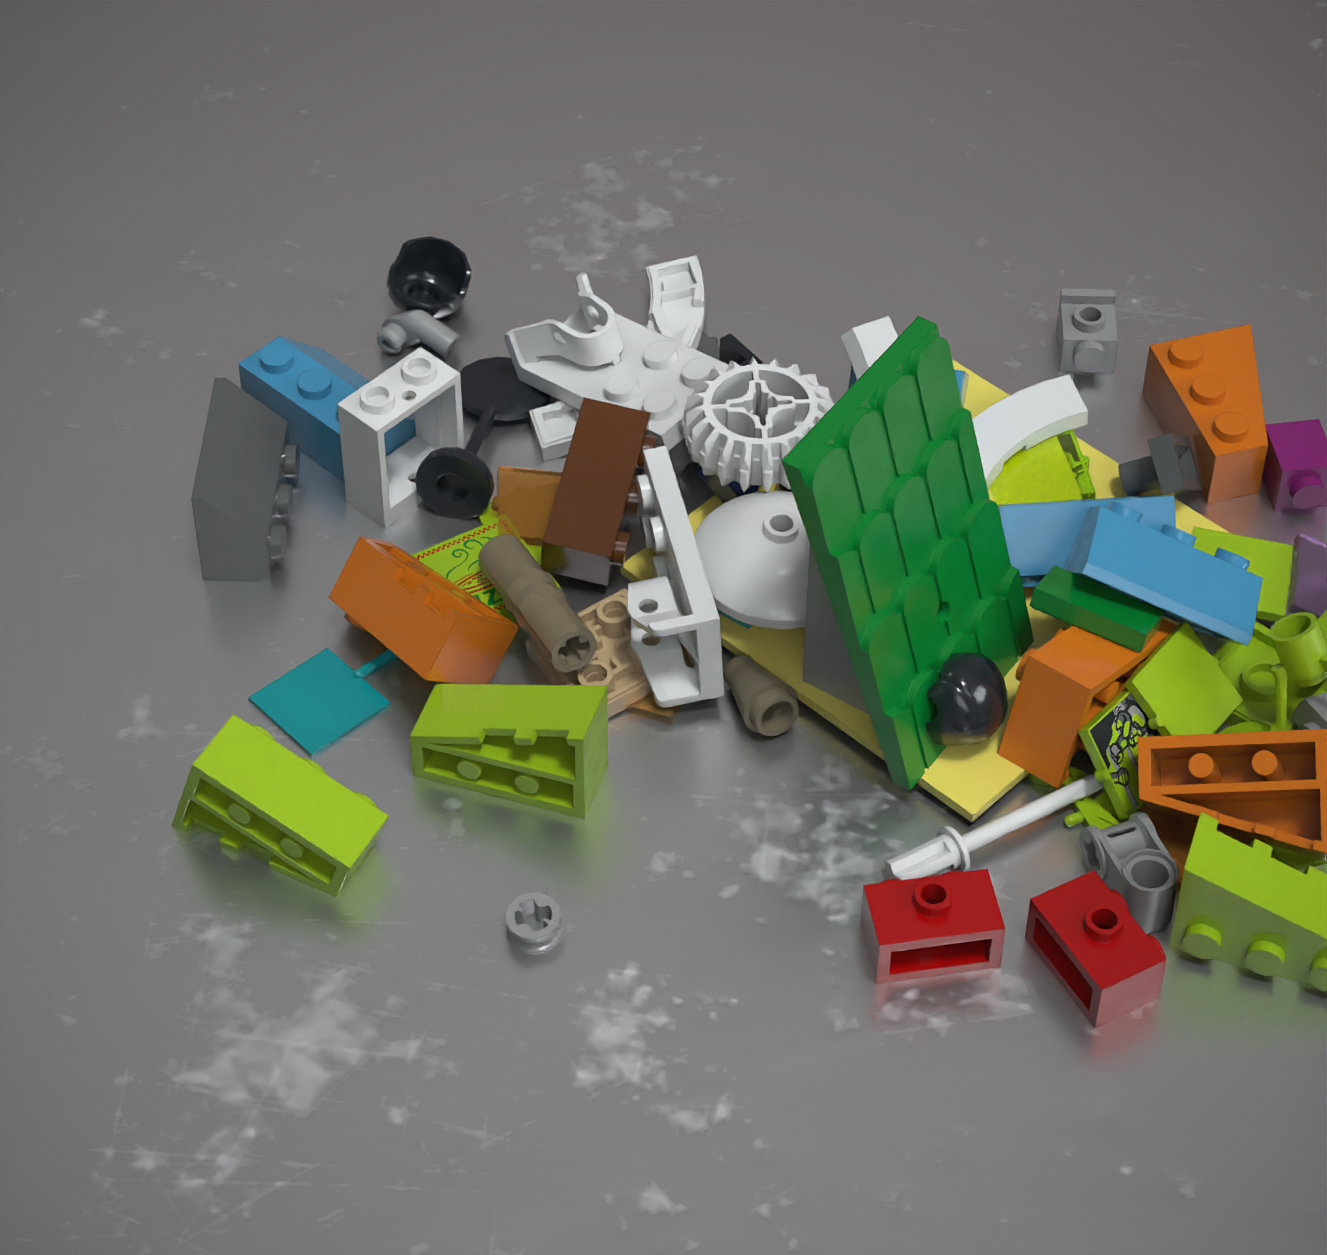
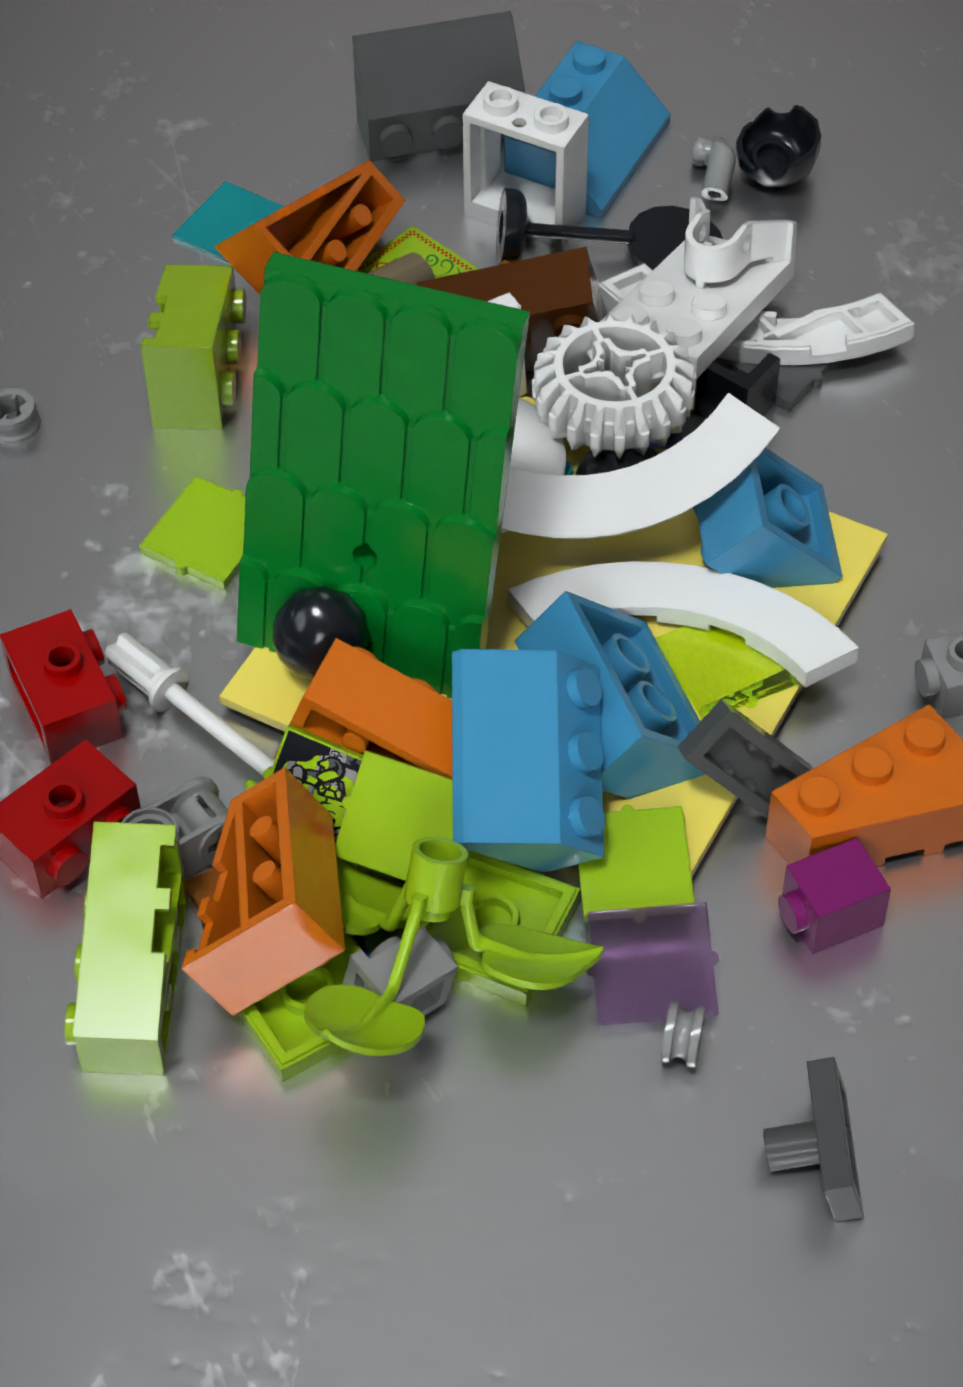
camera: 75 degrees right, 5 degrees up
lime wedge [171,714,389,897] -> none
green tile [1029,565,1165,653] -> none
none -> lime piece [139,476,245,590]

